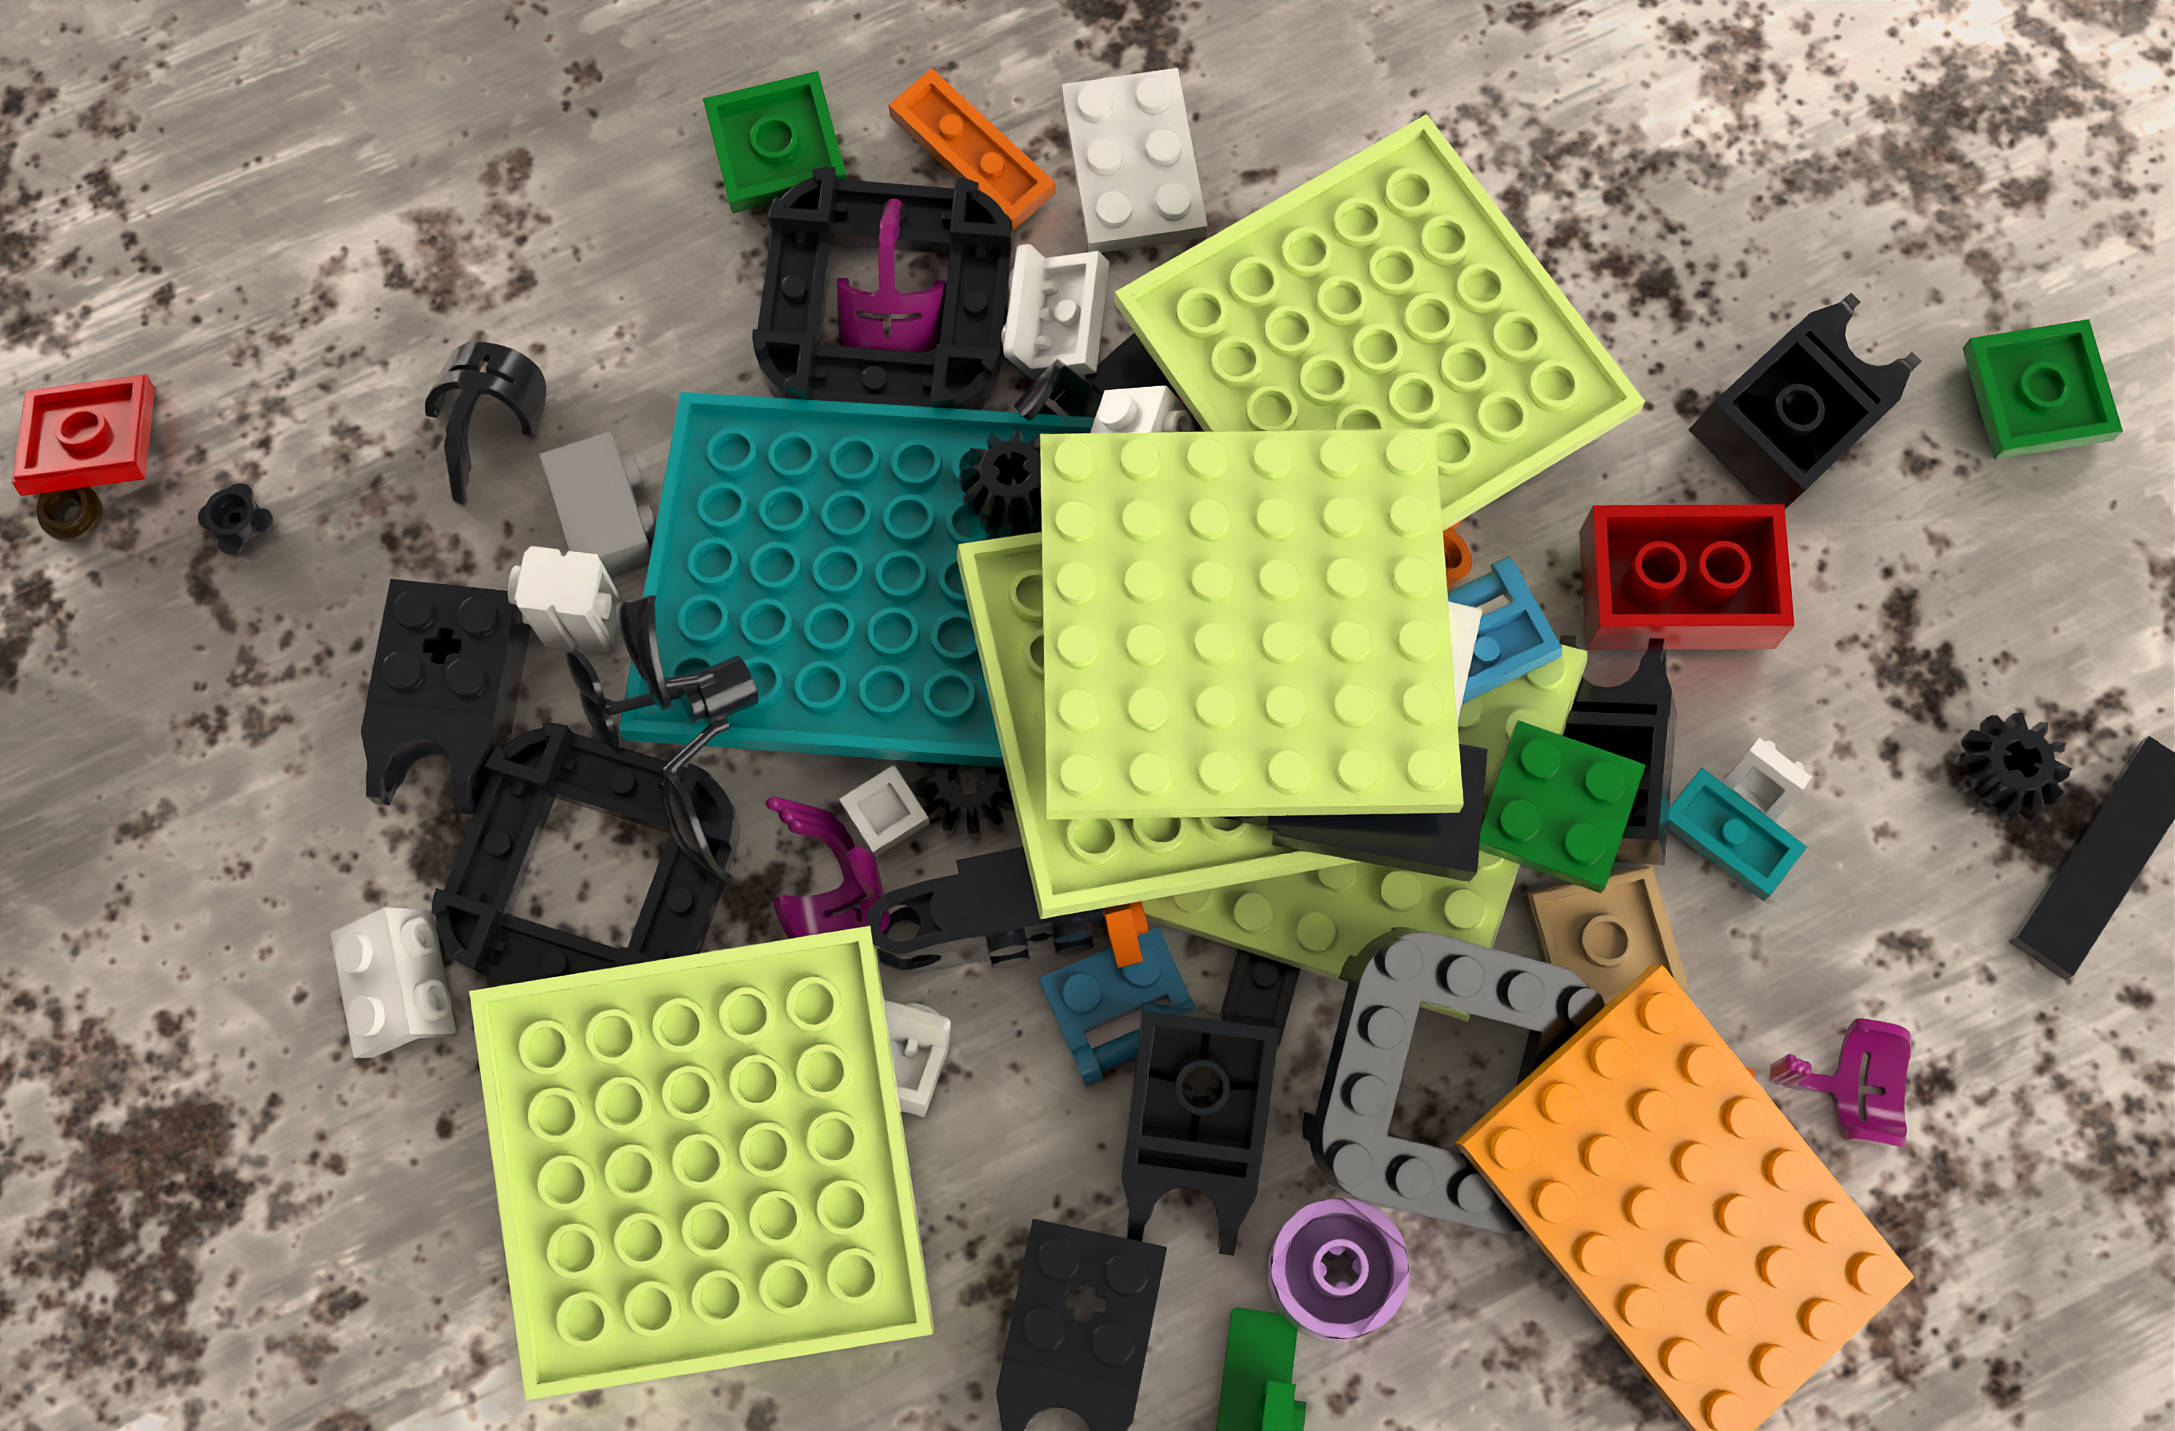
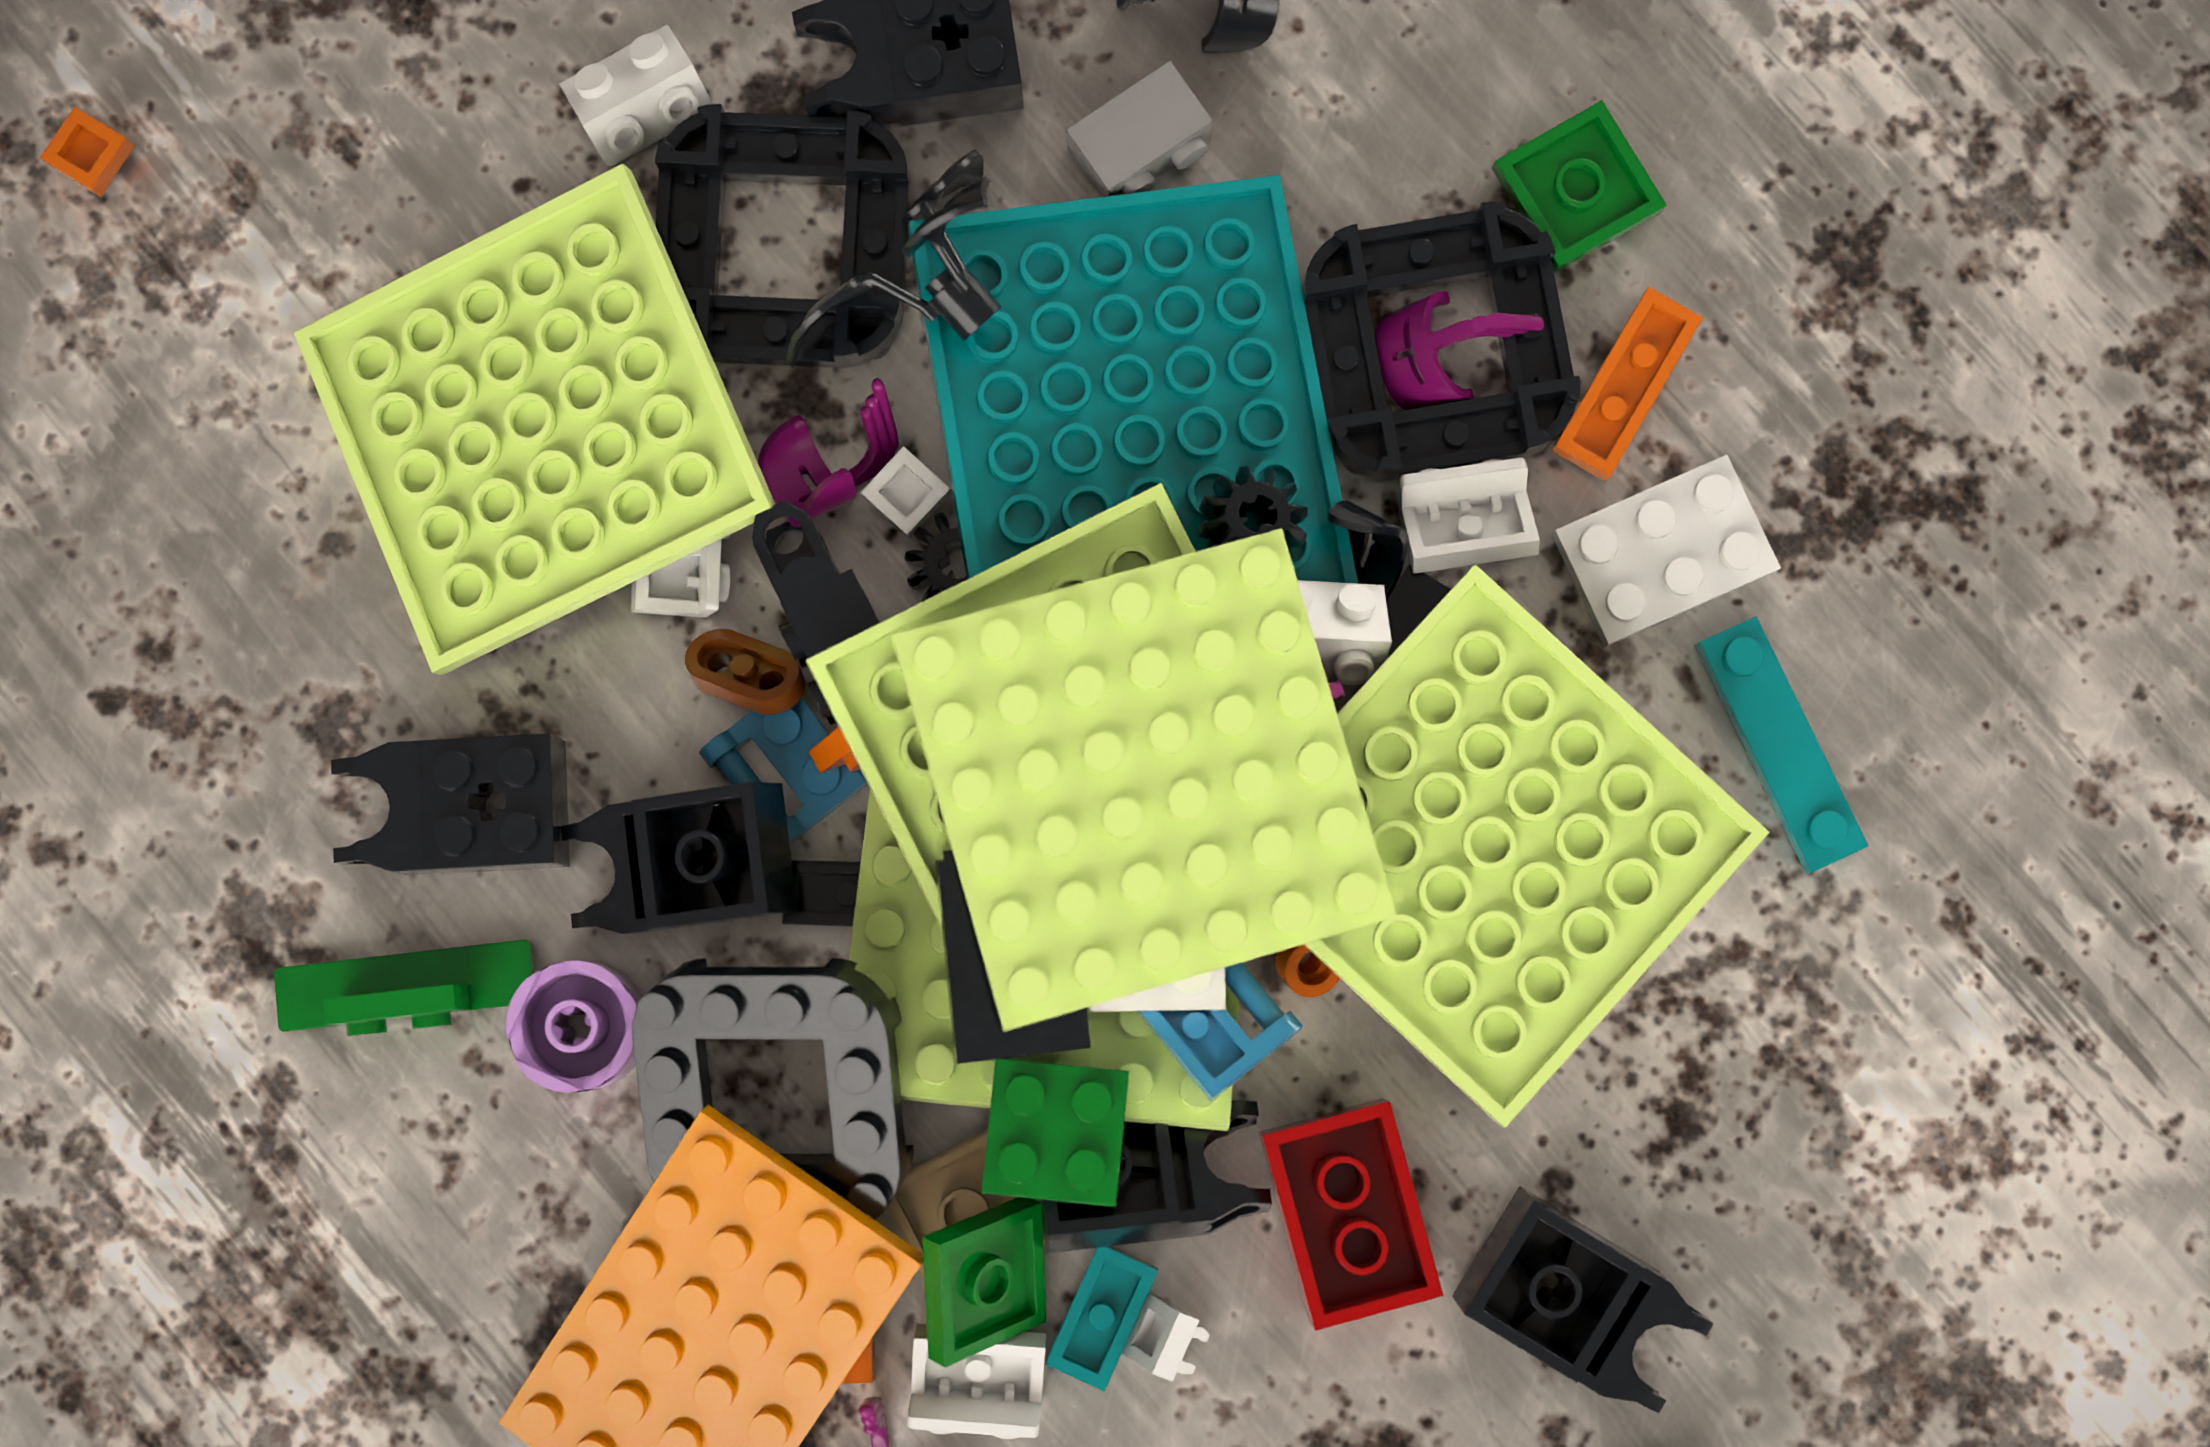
camera: 75 degrees right, 10 degrees up
white brick [508,546,623,655] -> none
none -> dark orange plate [685,629,806,715]
none -> white bracket [907,1324,1047,1439]
none -> green plate [922,1197,1046,1368]
none -> teal plate [1695,616,1869,874]

